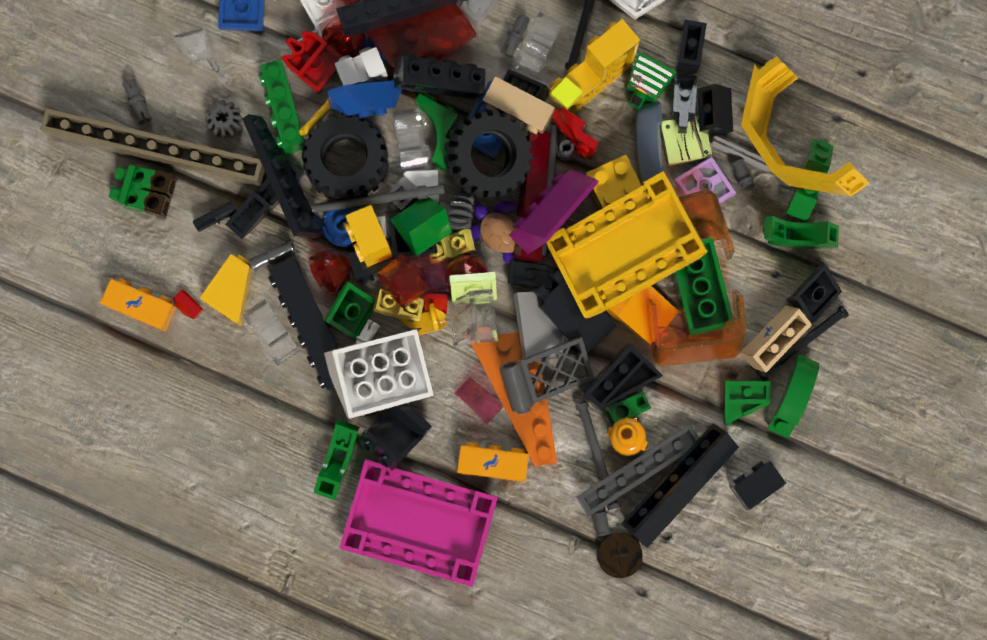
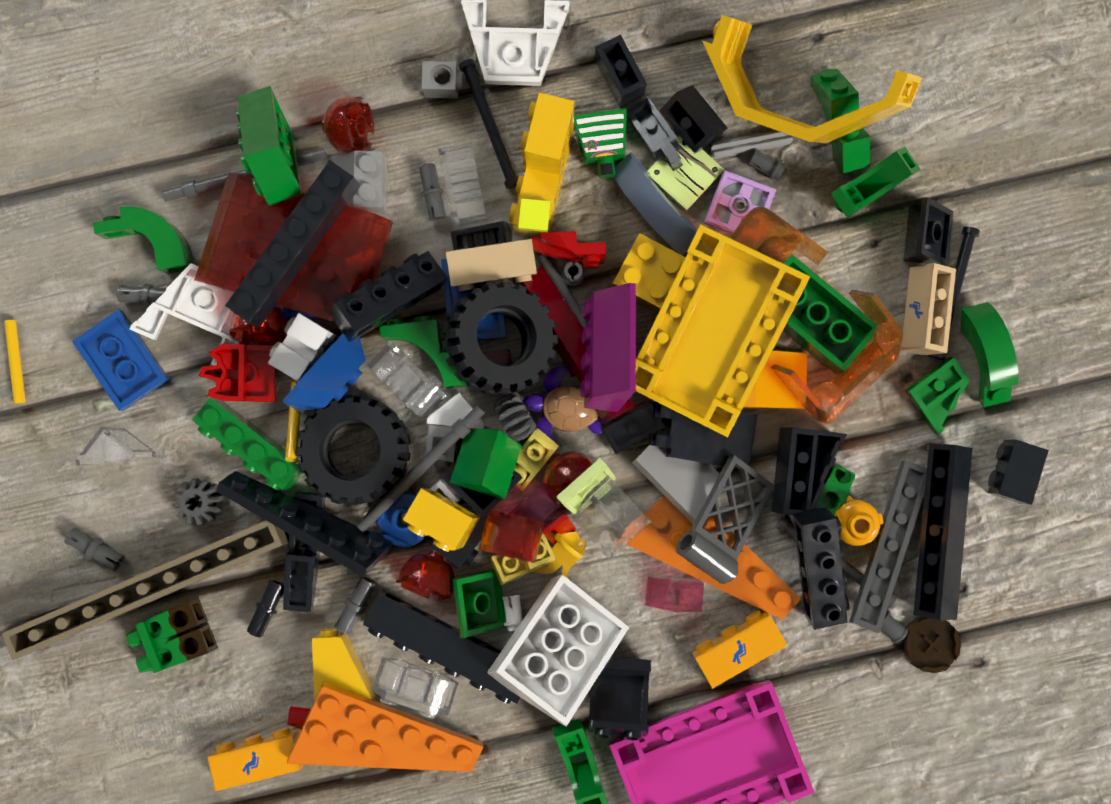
camera: 30 degrees left, 5 degrees up
none -> orange wing [287,681,484,772]
none -> black brick [793,507,850,630]

